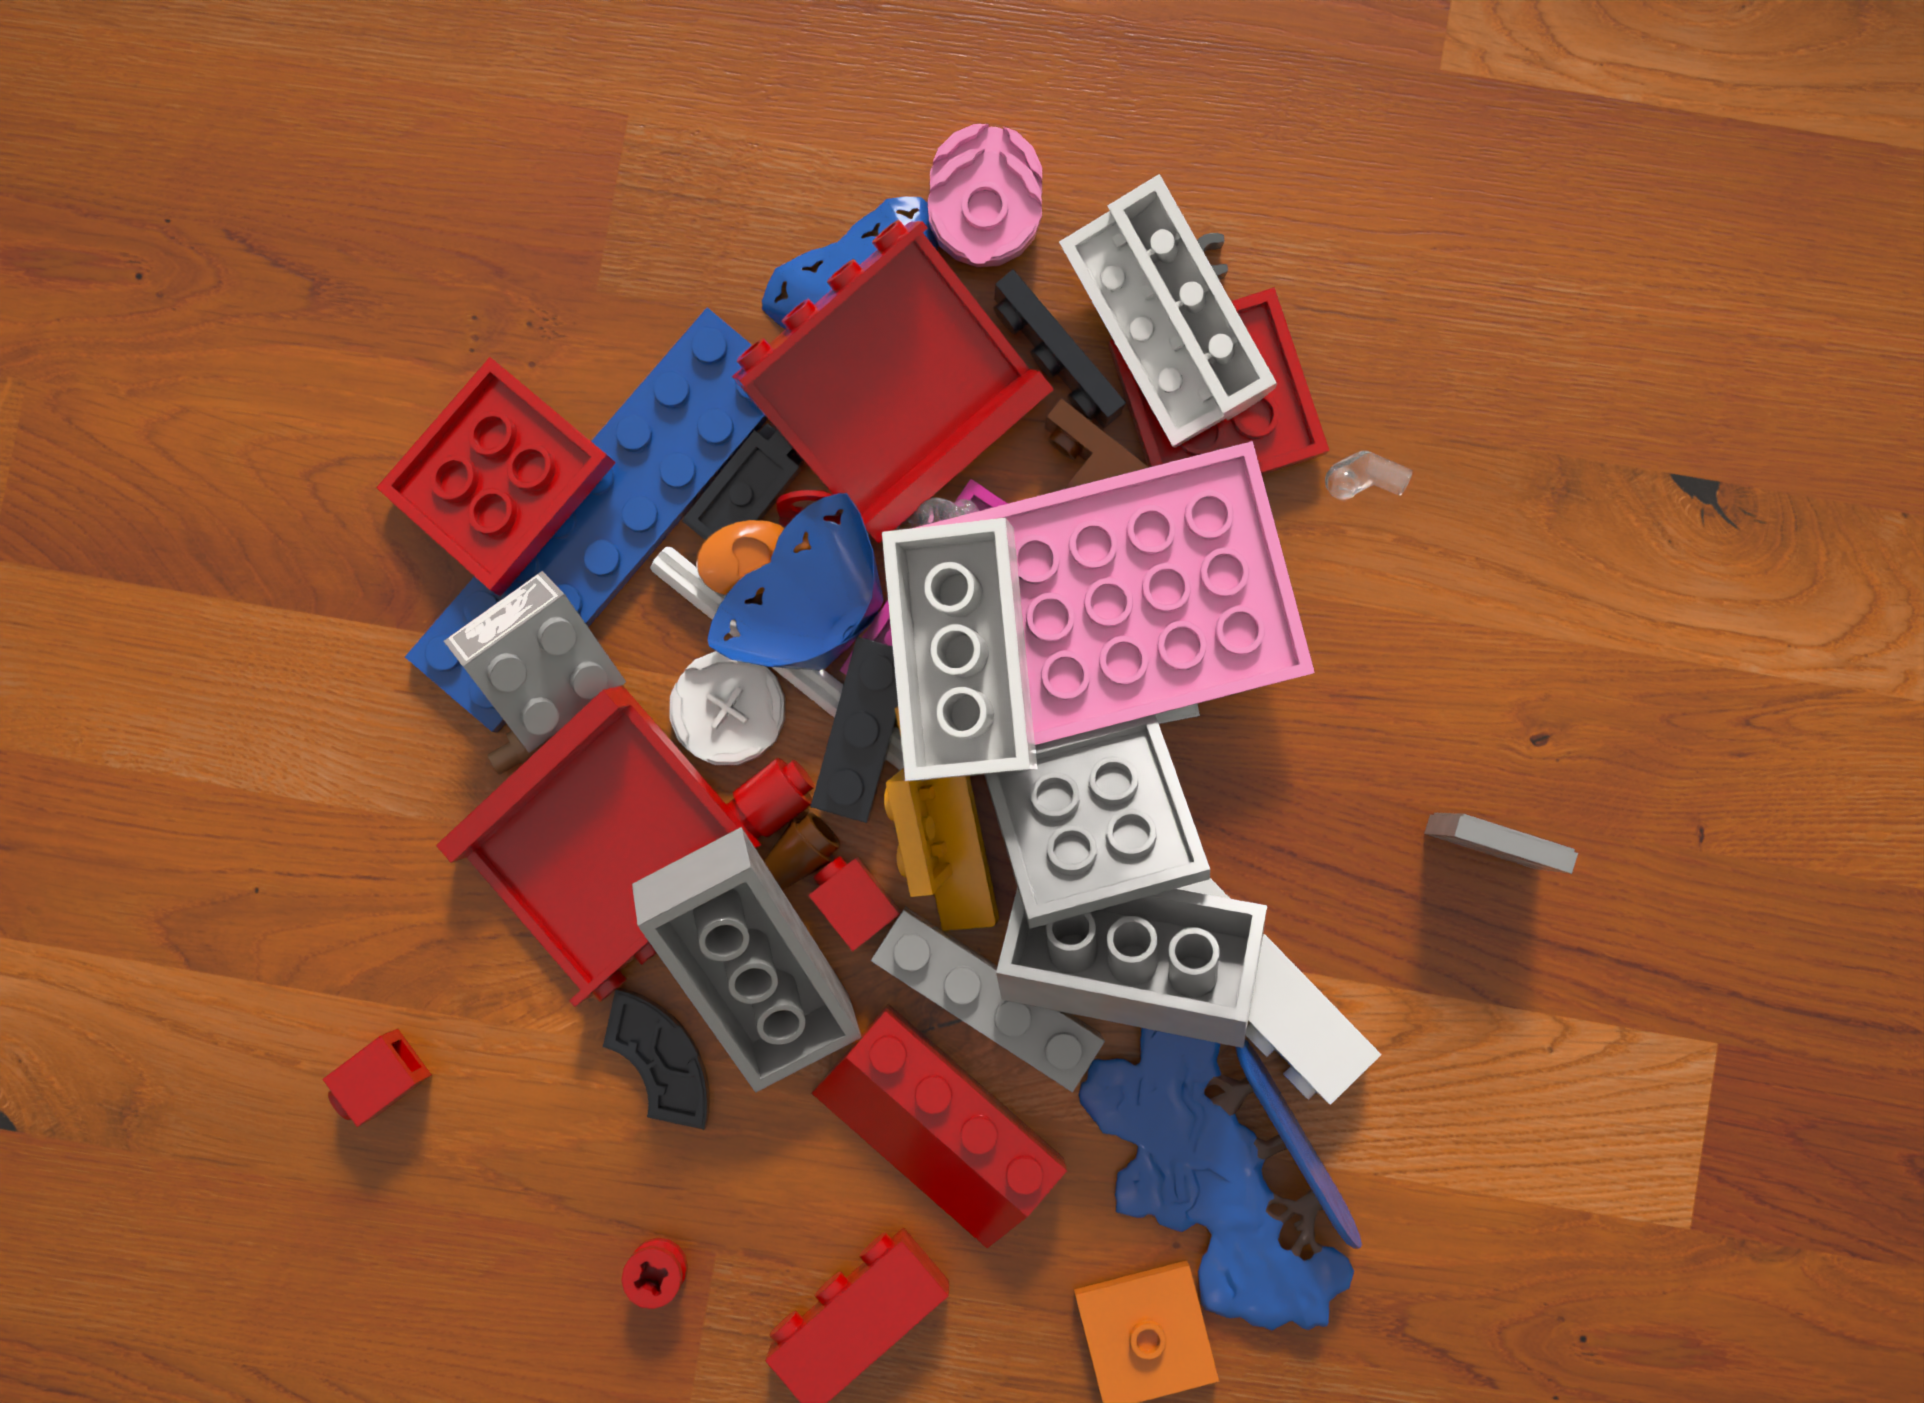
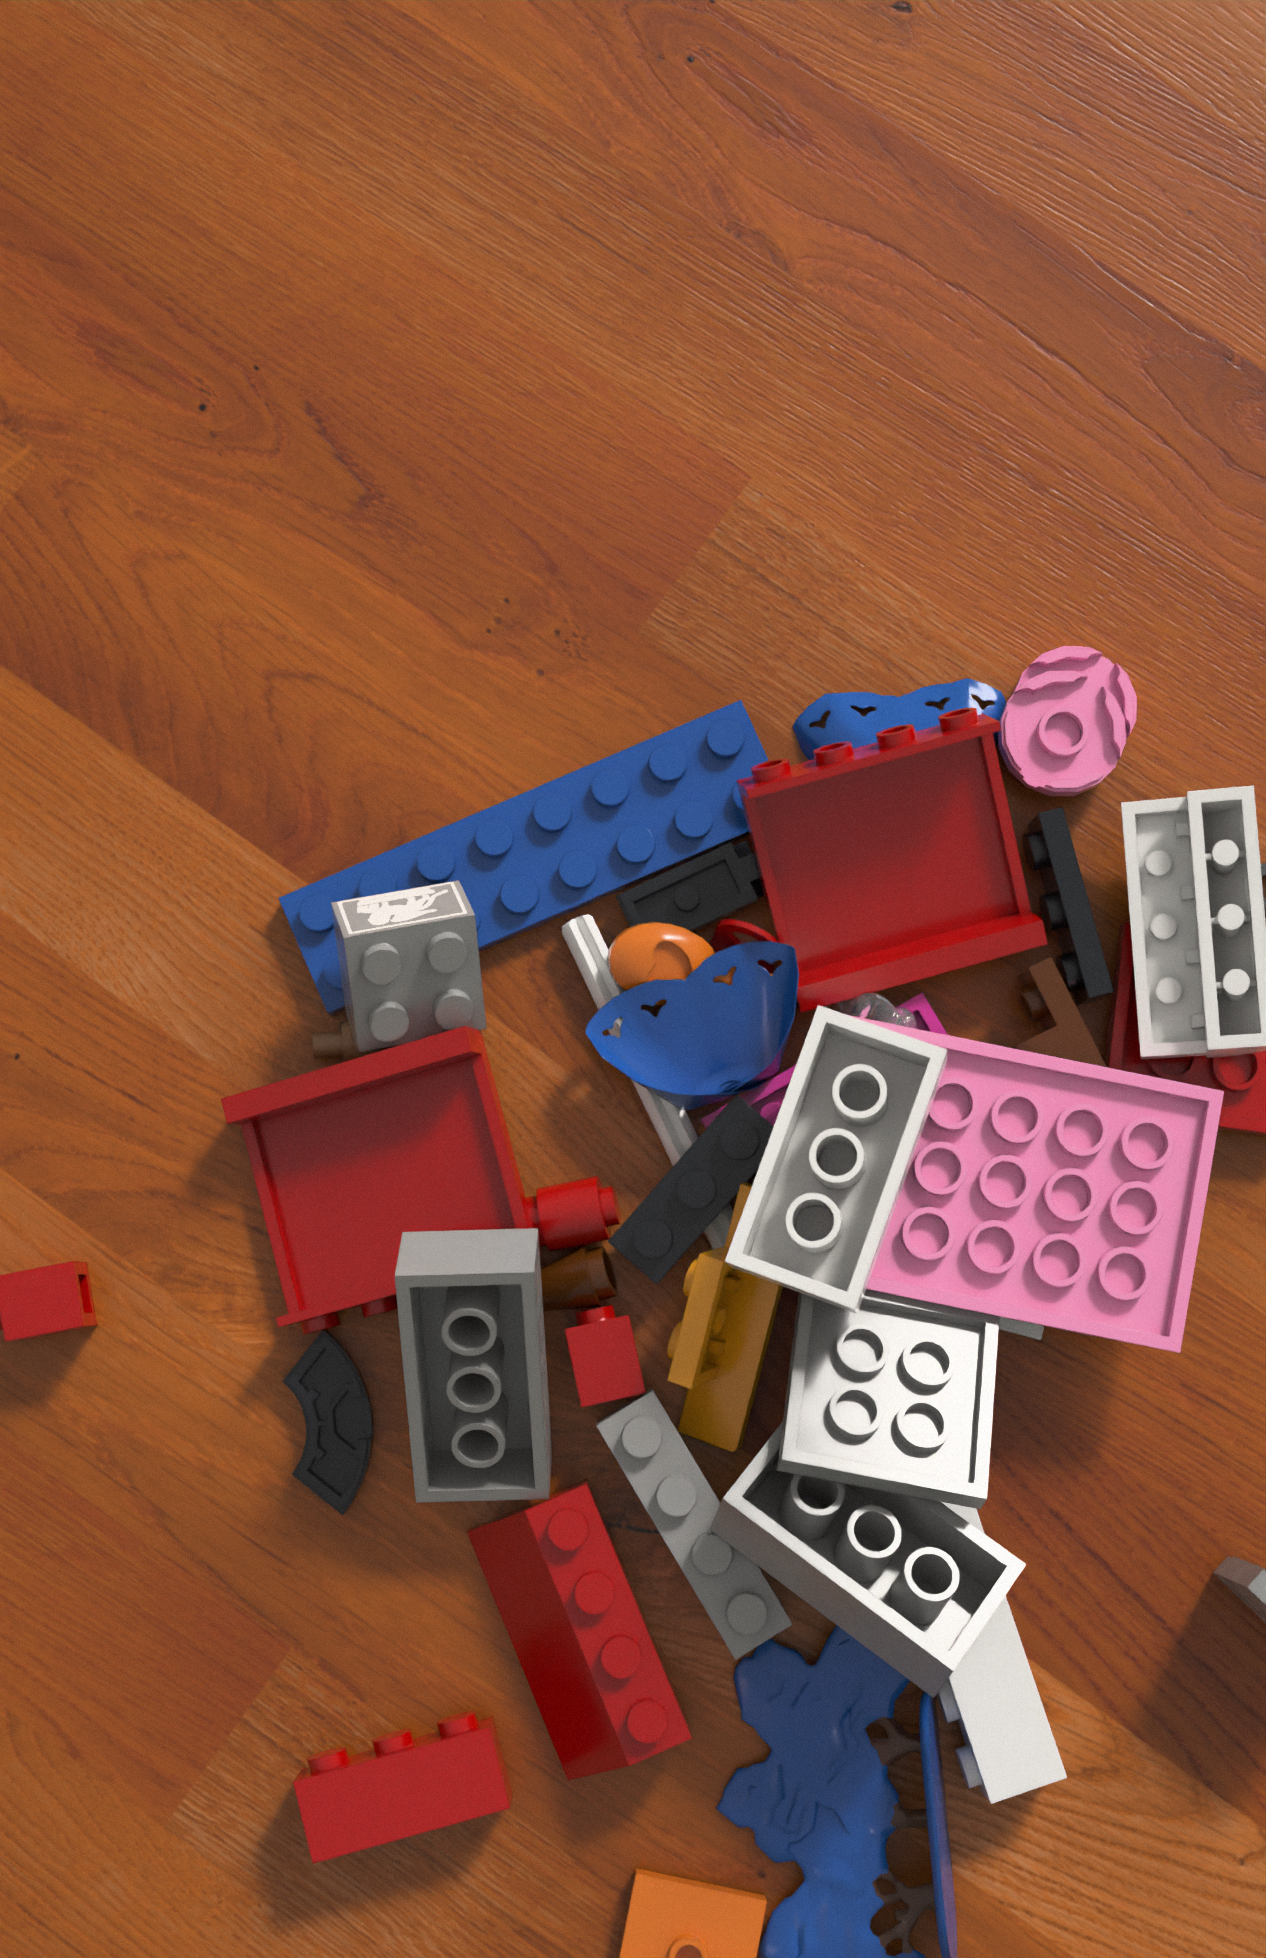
camera: 20 degrees right, 5 degrees down
red plate [376,357,616,597] -> none
red wheel [621,1238,688,1309] -> none
white tile [670,651,786,765] -> none

